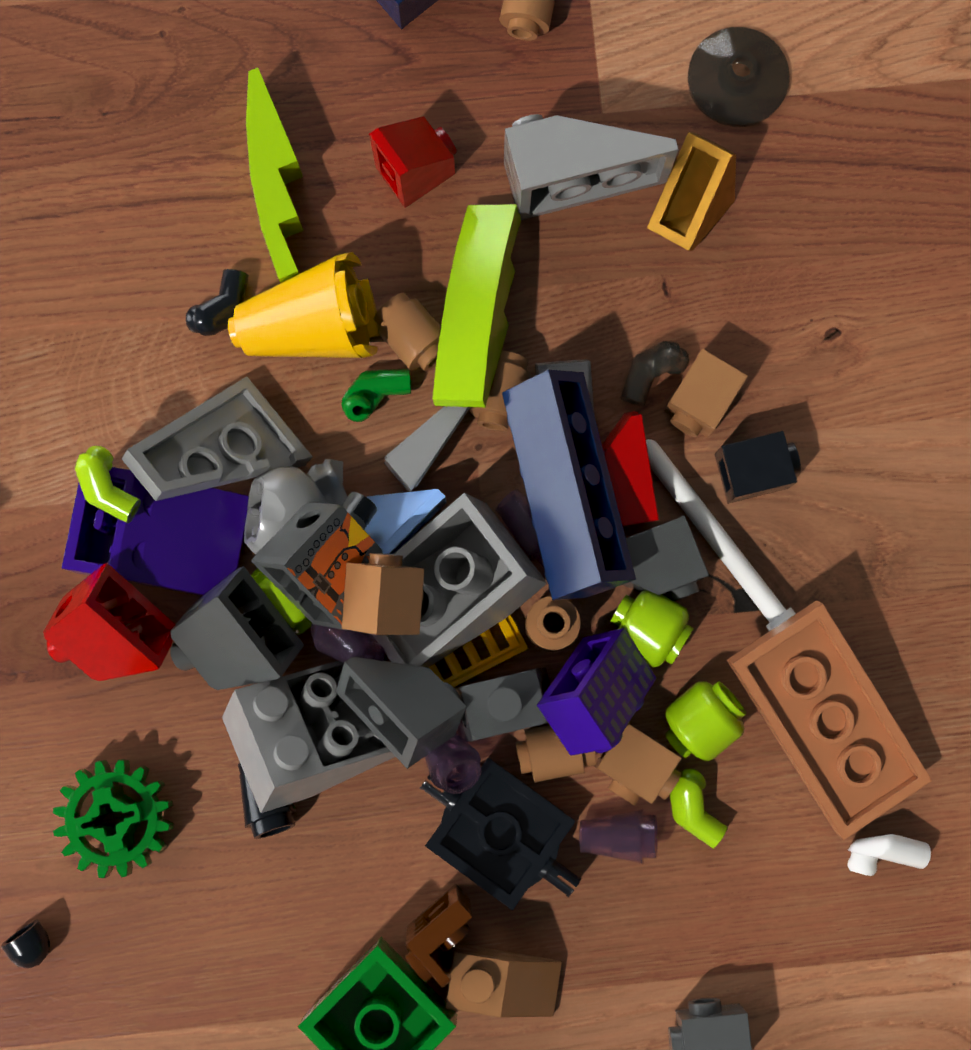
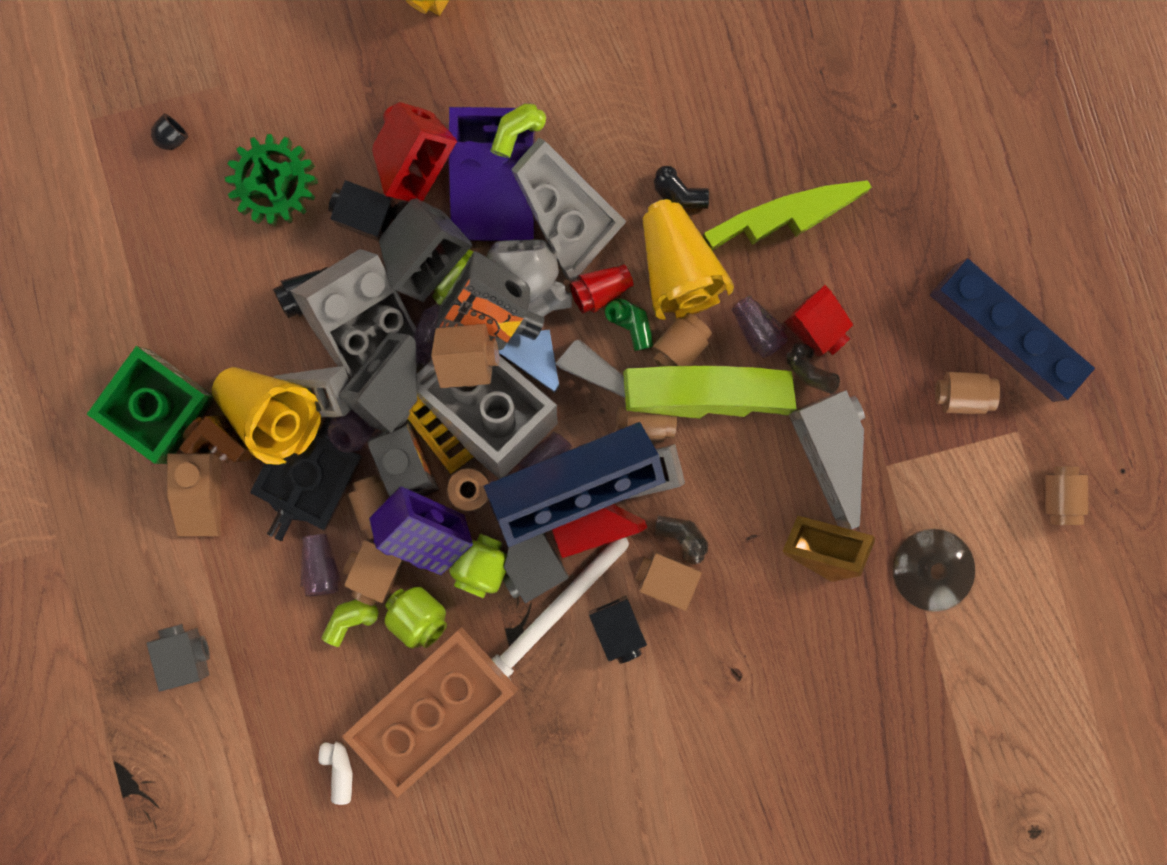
camera: 80 degrees right, 5 degrees up
none -> yellow cone [212,367,321,465]
none -> light grey slope [274,366,352,417]
none -> black brick [328,180,396,241]
none -> red cone [569,264,634,313]
none -> cone [731,296,789,359]
none -> clear smoke arm [786,342,840,394]

